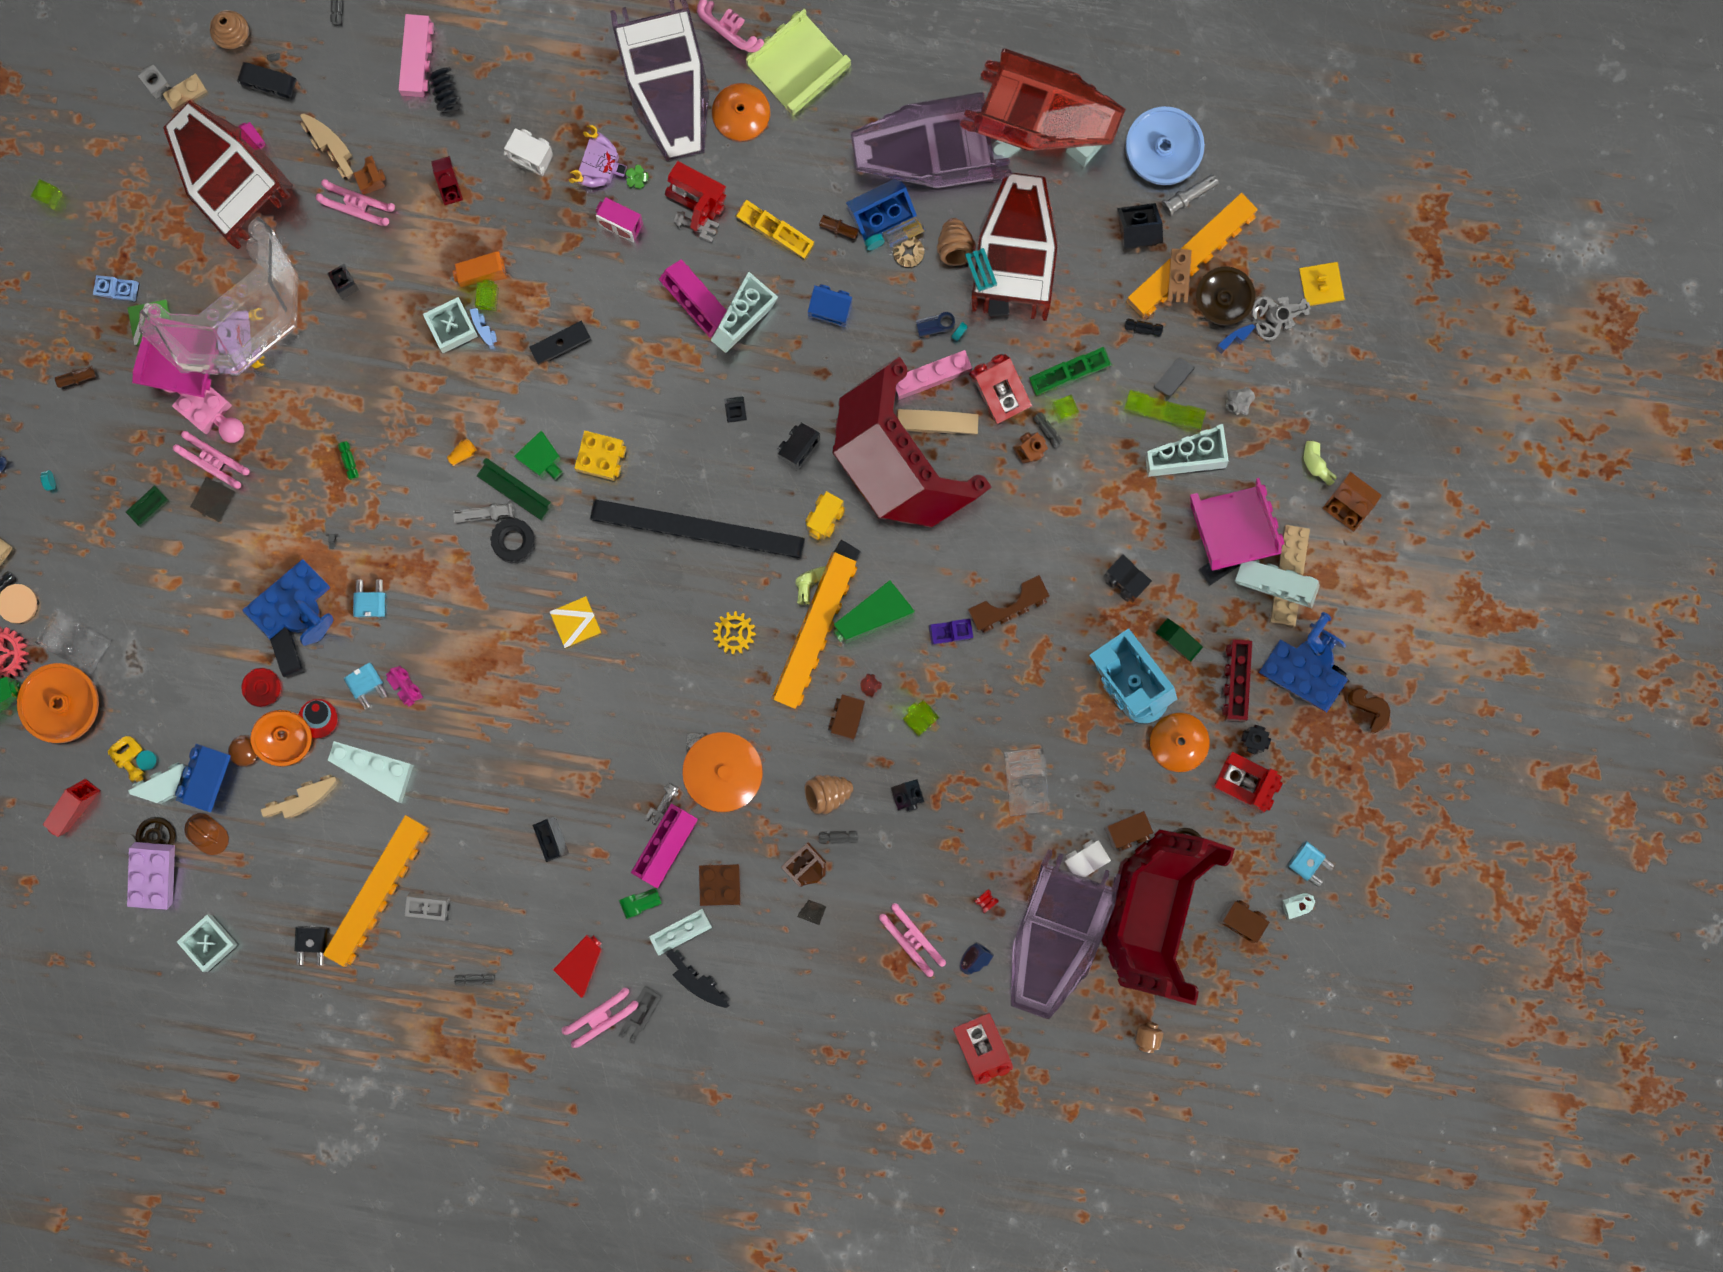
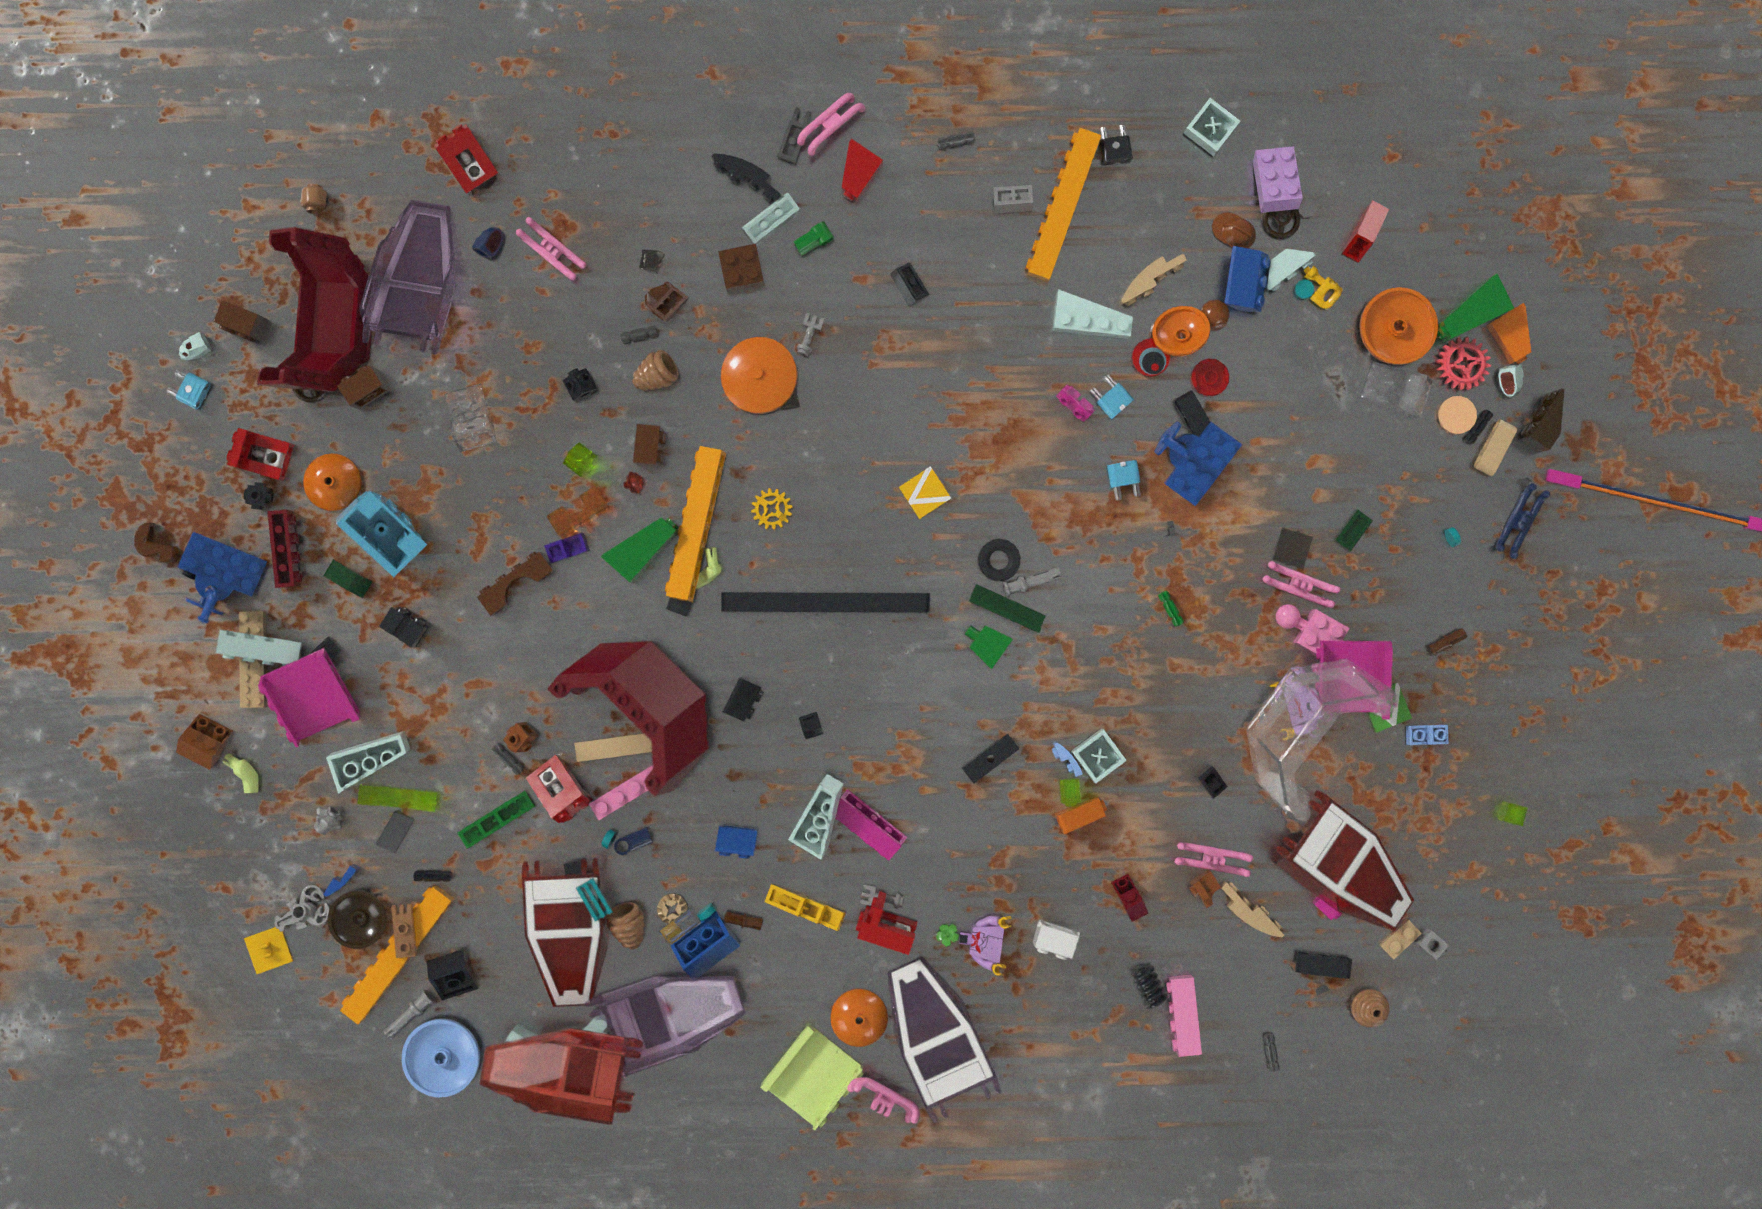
camera: 170 degrees right, 5 degrees up
light orange cone [447,438,477,466] -> none
yellow brick [574,430,626,481] -> none
dark pink piece [596,197,643,242] -> none
dark pink brick [631,804,698,889] -> none
yellow brick [805,491,845,541] -> none
red wheel [974,889,999,914] -> none
clear neon green brick [1052,394,1079,424] -> none
white brick [1064,840,1111,882] -> none
none -> clear orange arch [547,486,610,537]

